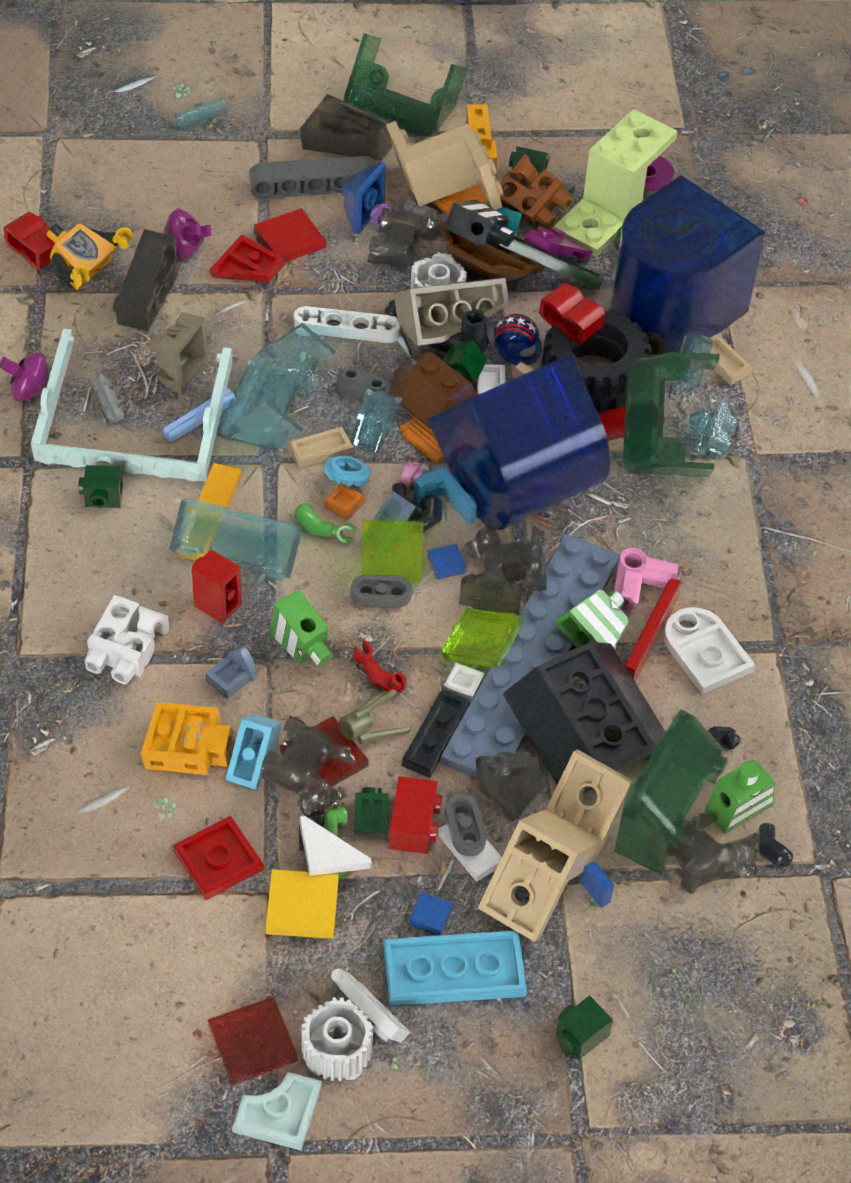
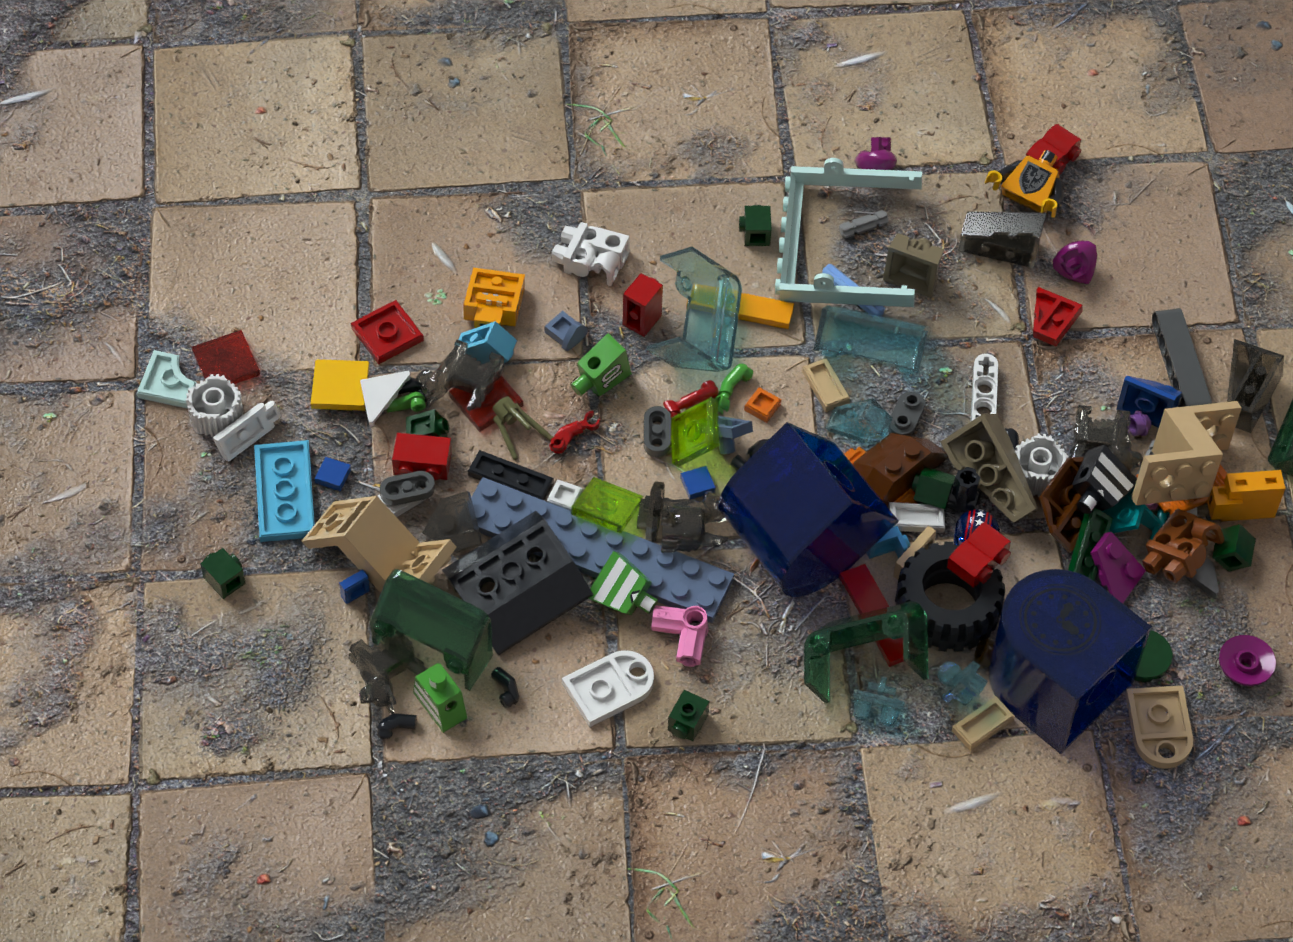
camera: 90 degrees right, 5 degrees up
clear light blue pin [174,97,228,129] -> none
red tile [254,208,326,262] -> none
medium azure gear [323,456,371,487] -> none
yellowish green bracket [553,109,678,257] -> none
red tile [625,578,681,682] -> none
none -> red arm [663,380,719,420]
none -> dark green brick [668,690,710,742]

